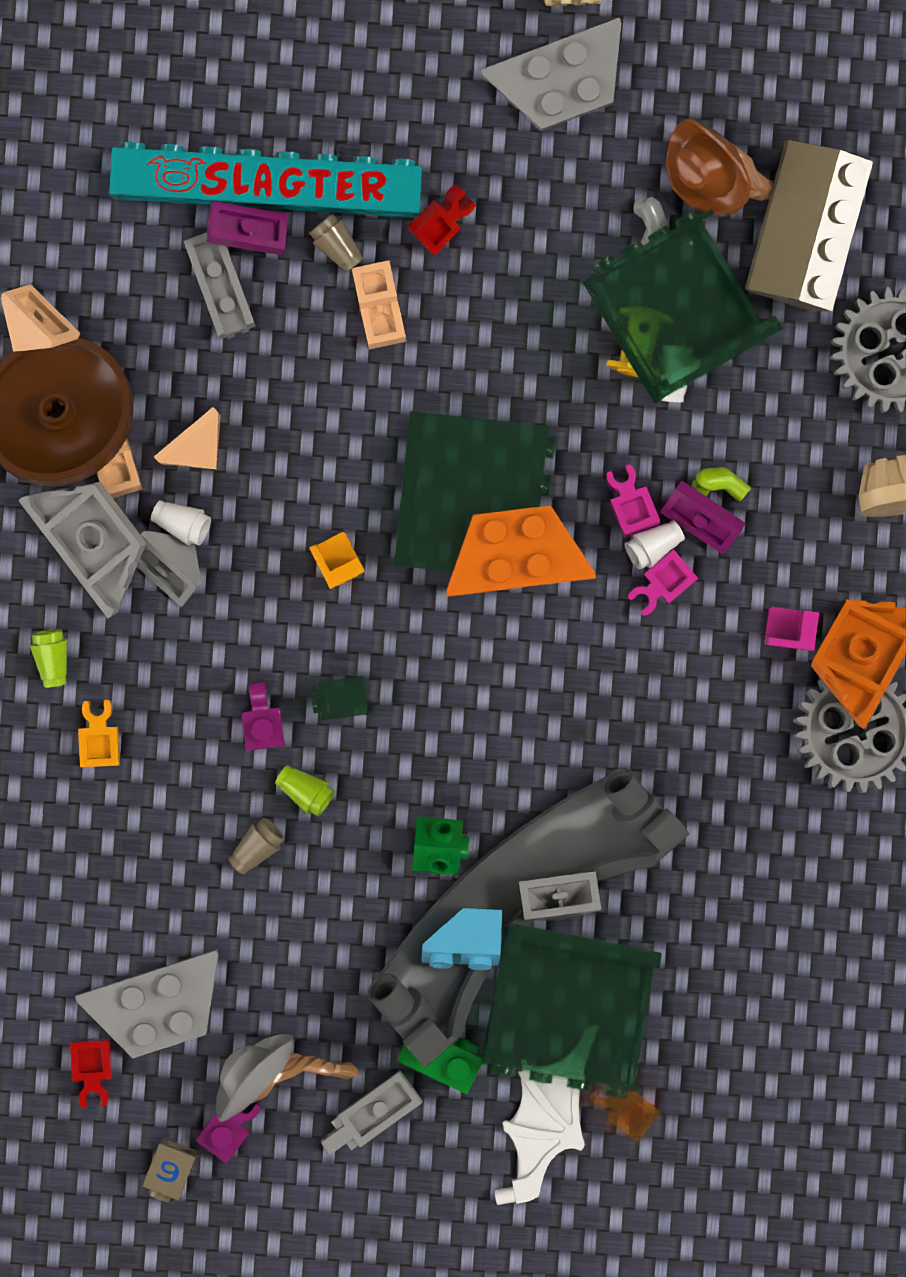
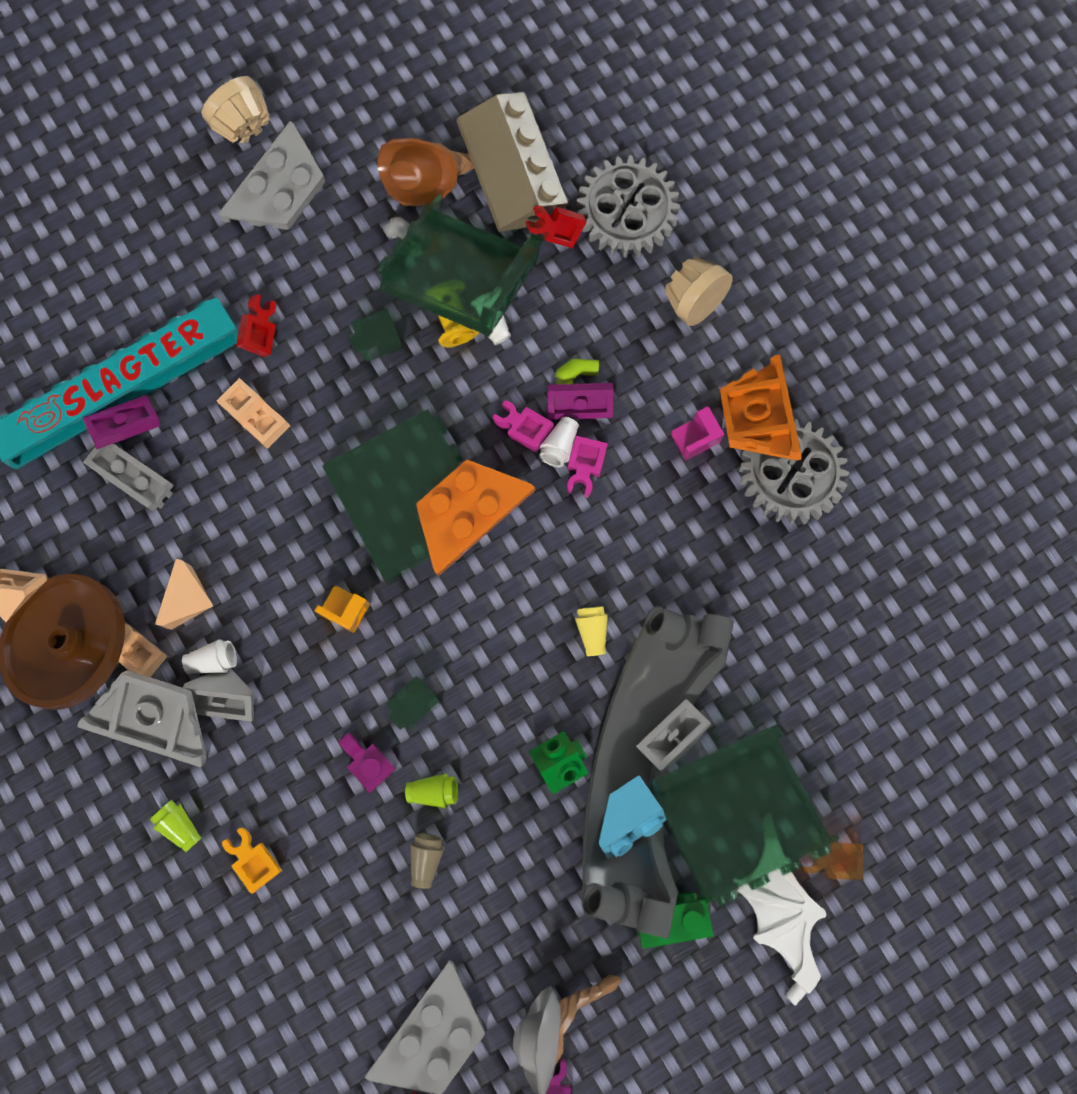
camera: 40 degrees left, 10 degrees down
dark tan cone [309,213,363,272] -> none
light grey hinge [320,1070,423,1155] -> none
none -> clear green brick [349,309,402,362]
none -> red plate [525,205,587,248]
none -> light yellow cone [575,606,608,656]

